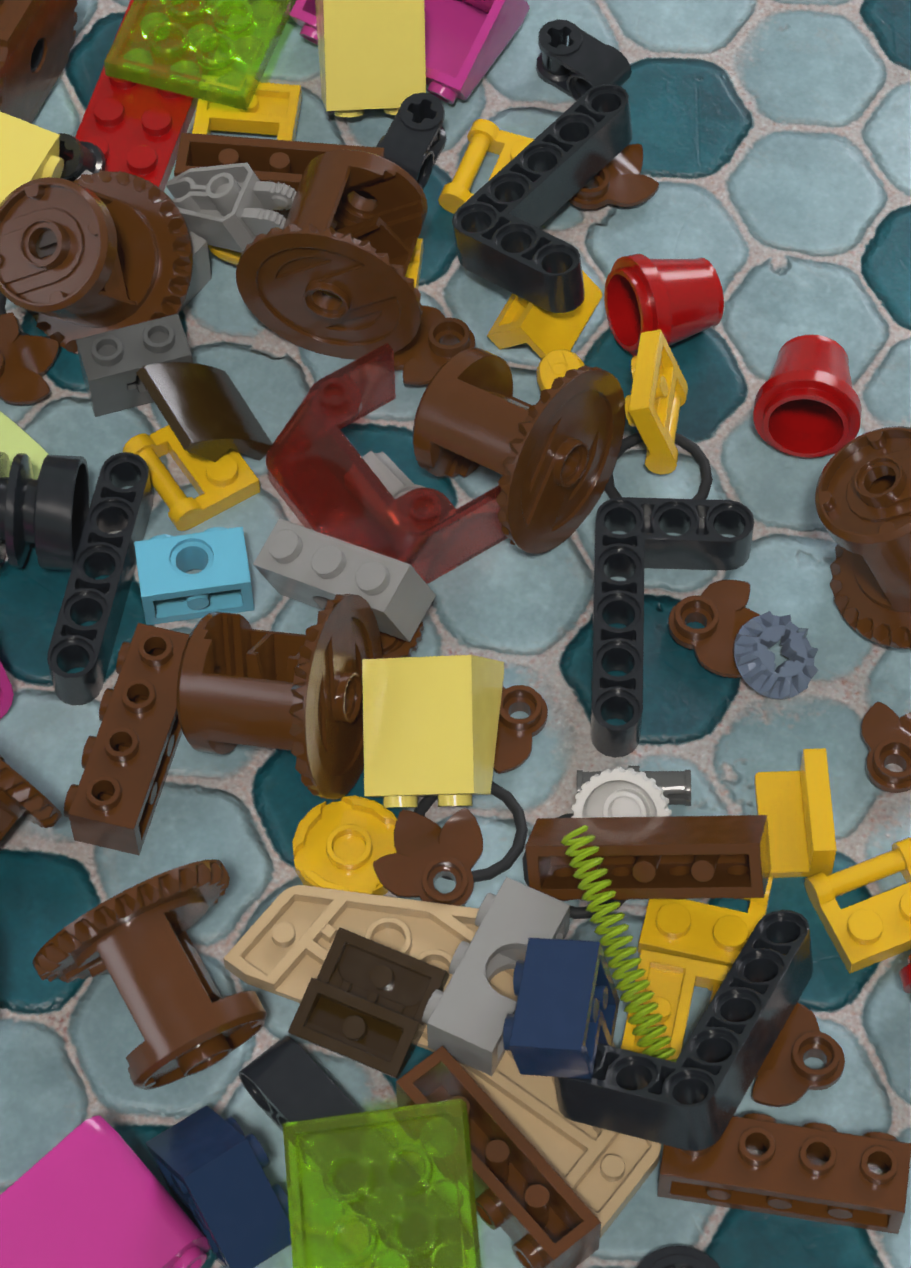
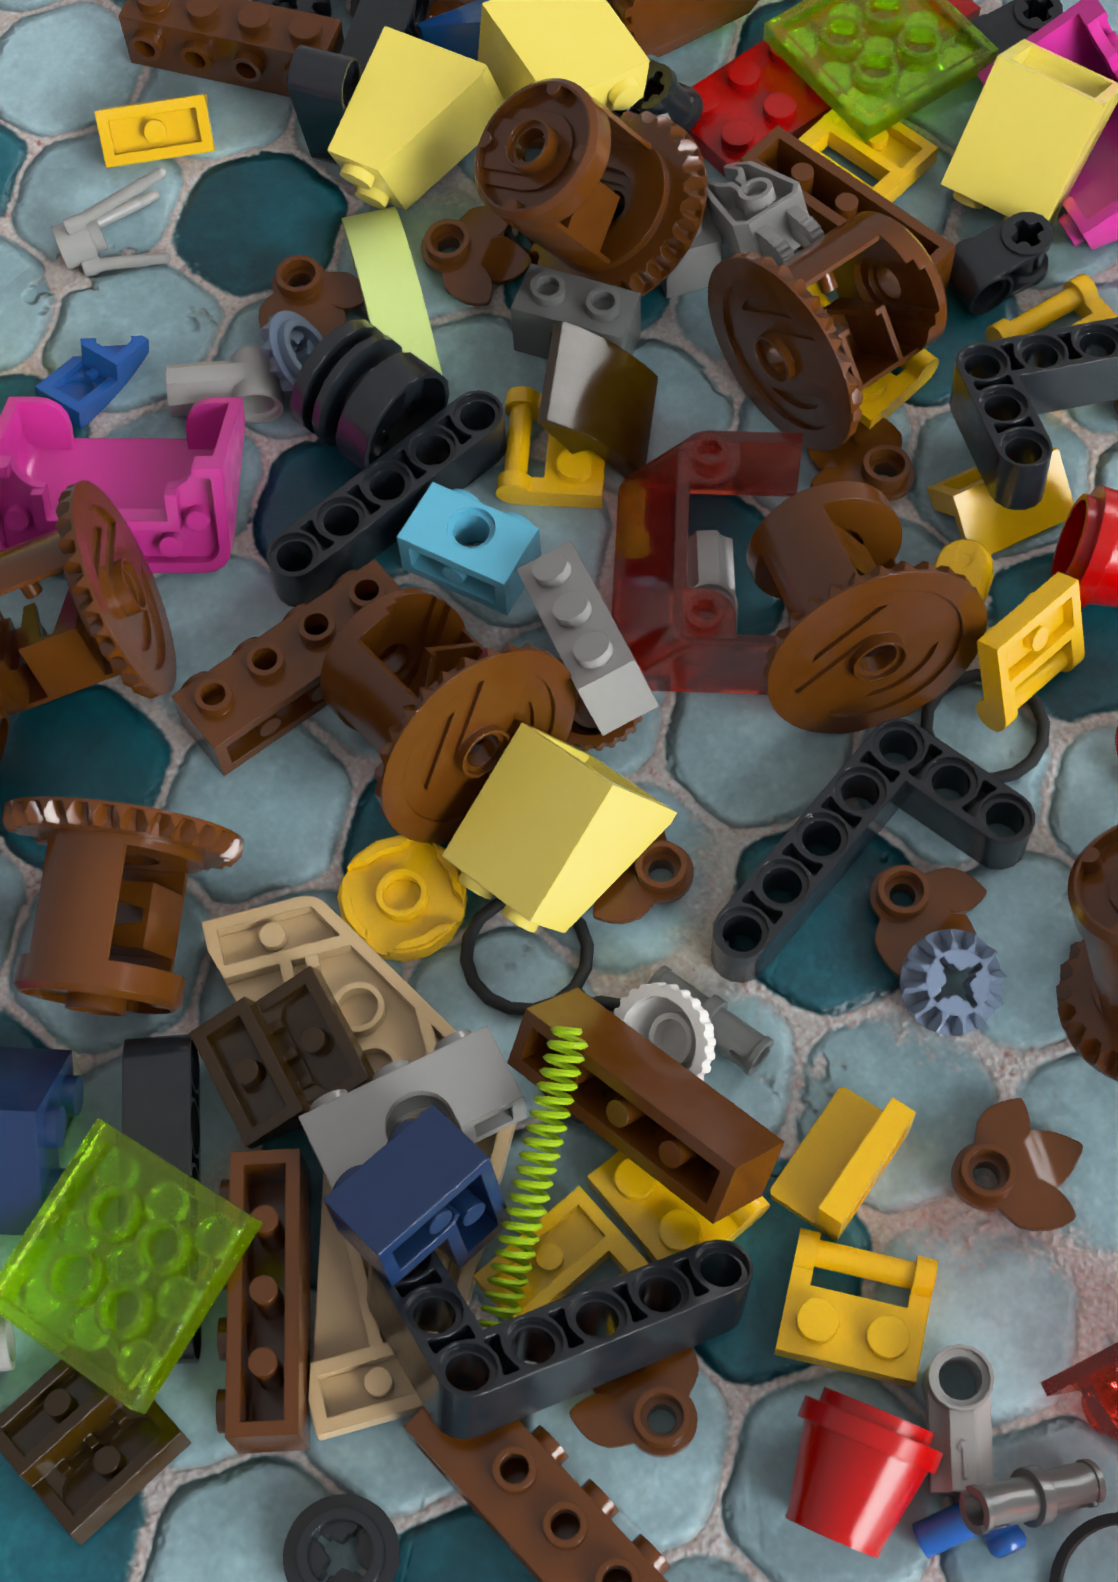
camera: 40 degrees right, 5 degrees up
reddish brown plate [373,808,483,906] -> none

